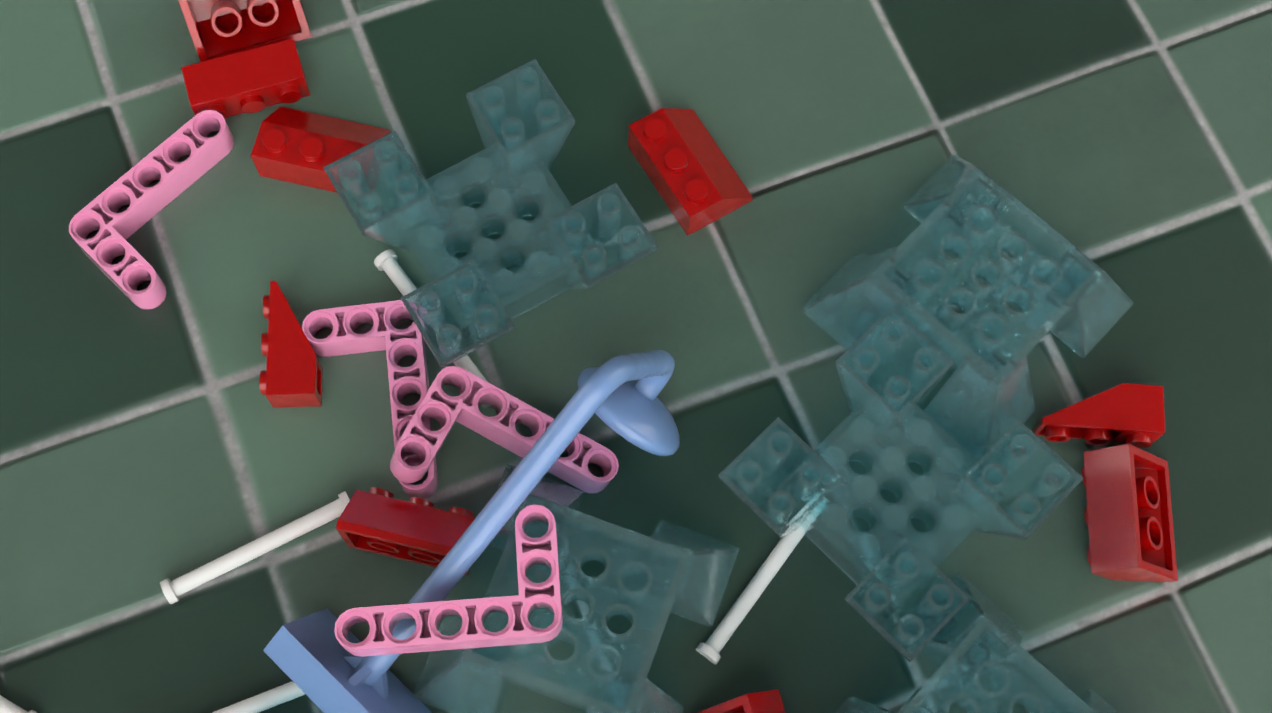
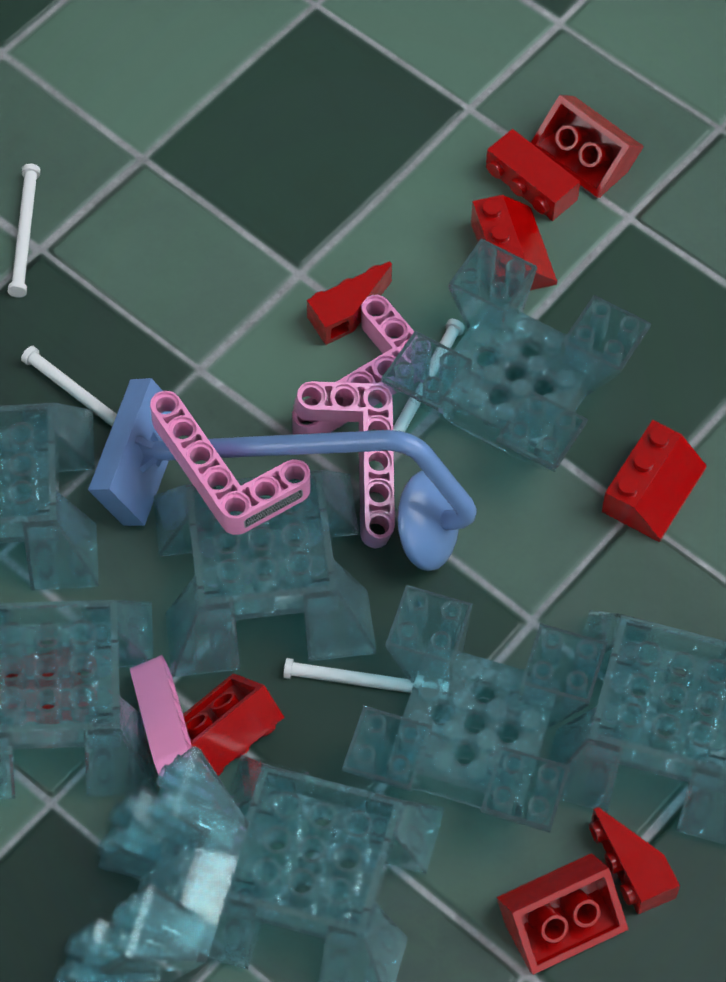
camera: 65 degrees right, 10 degrees down
bright pink beam [69,110,234,310] -> none
white bar [160,491,350,604] -> none
red slope [335,487,475,575] -> none

